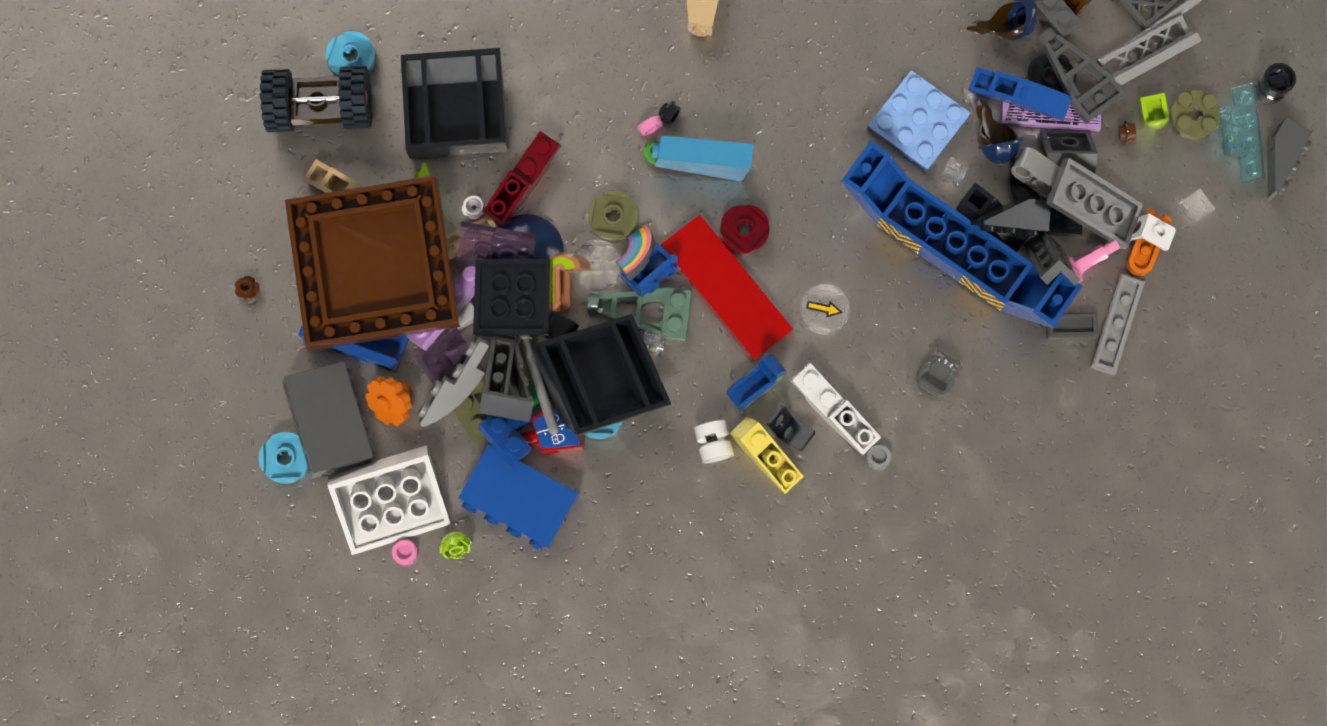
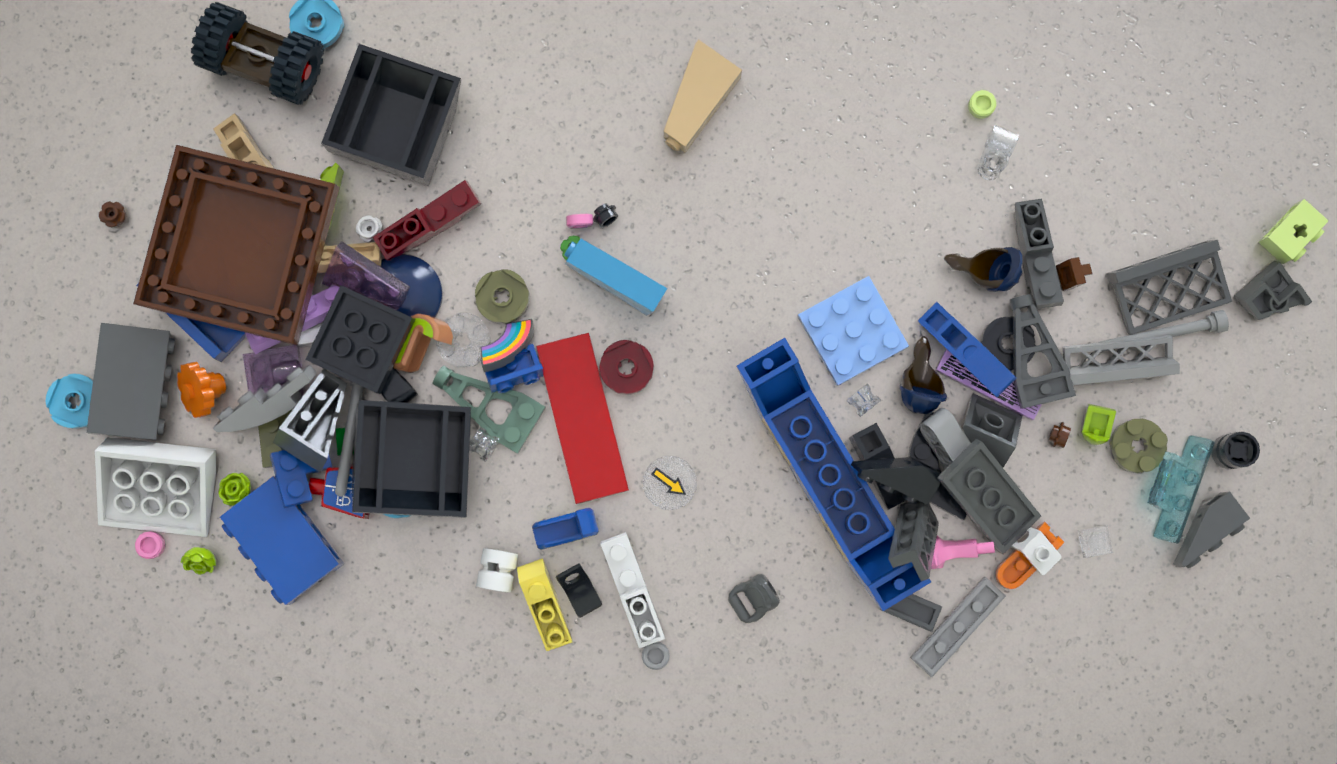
camera: 25 degrees right, 5 degrees up
none -> lime plate [218,473,252,506]

